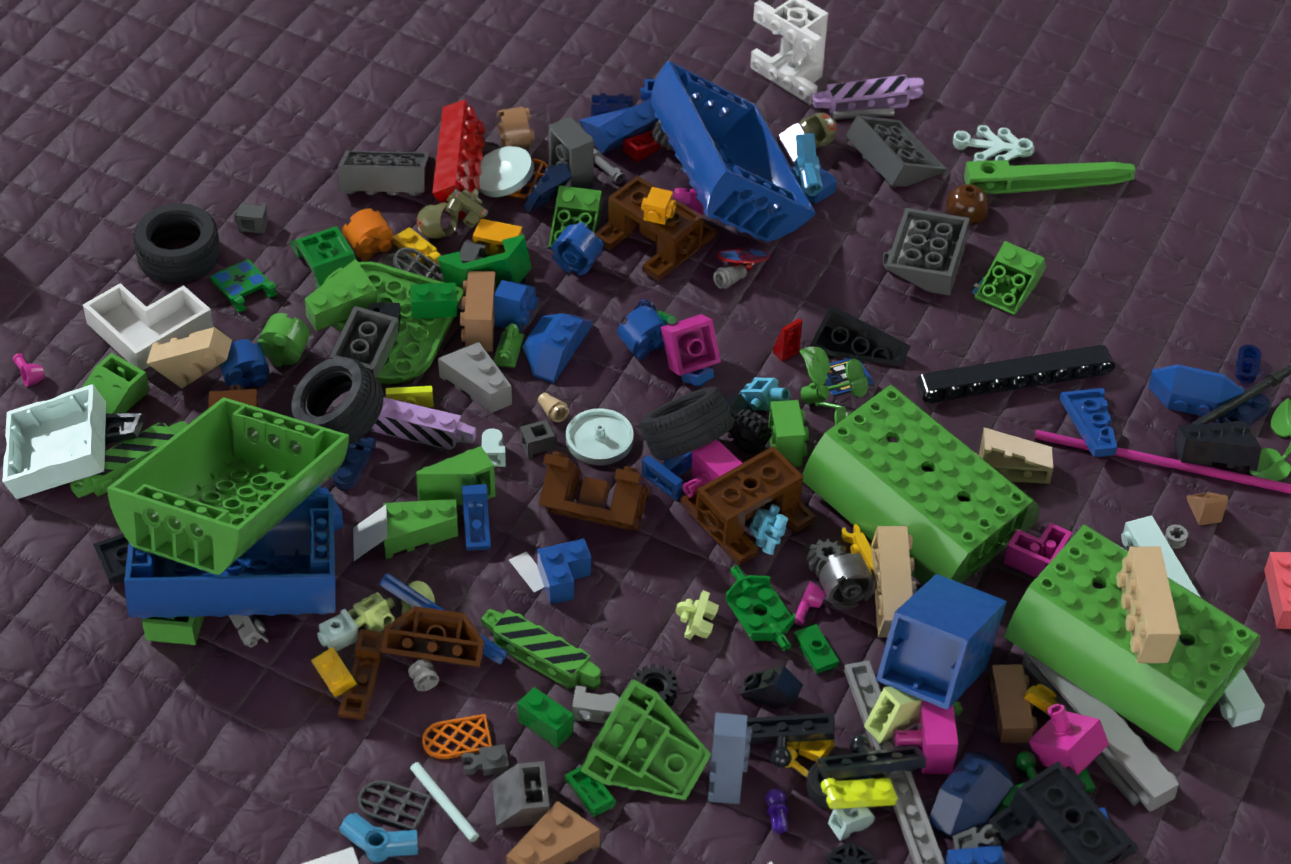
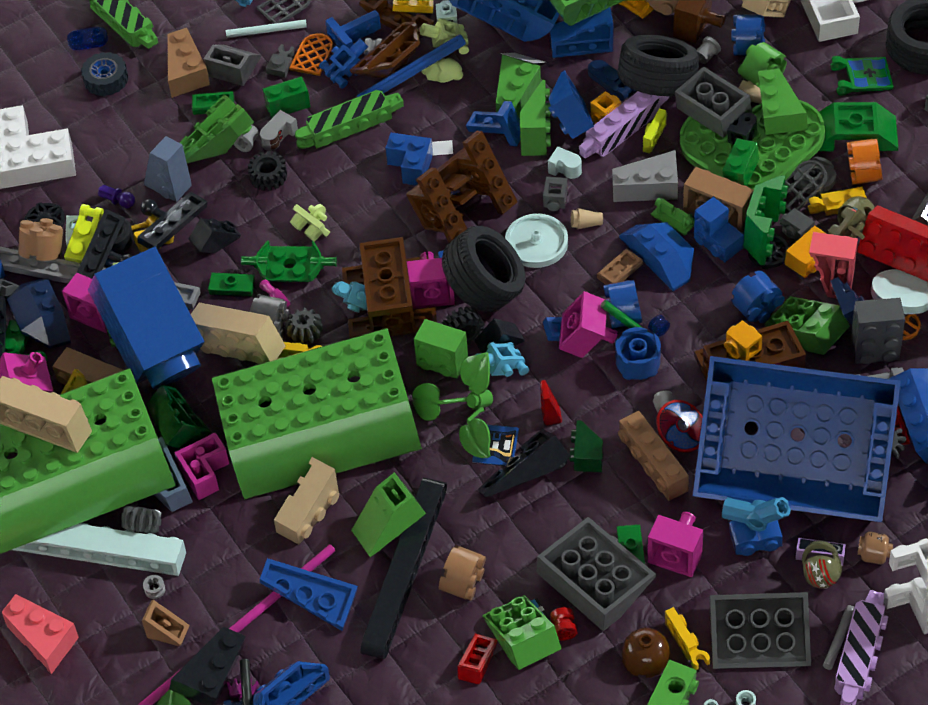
camera: 125 degrees right, 5 degrees up
none -> medium nougat brick [18,218,63,261]
none -> dark green wedge [146,384,211,450]
none -> blue piece [319,38,368,89]
none -> blue bracket [325,10,381,49]
none -> bright green slope [351,472,426,557]
none -> medium nougat brick [439,545,486,601]
none -> red slope [457,634,497,685]
none -> blue slope [548,70,594,139]
none -> red wheel [550,607,578,641]
none -> dark green slope [570,420,603,472]
none -> light orange brick [591,91,622,124]
none -> medium nougat plate [597,248,643,285]
none -> blue brick [615,327,661,380]
none -> green plate [617,524,645,564]
none -> medium nougat brick [618,411,689,501]
none -> dark pink brick [648,512,703,577]
none -> yellow plate [665,607,710,670]
none -> light grey bush [696,36,721,64]
none -> tan cone [739,80,762,104]
none -> coral wedge [809,232,858,298]
none -> medium nougat head [857,532,893,565]

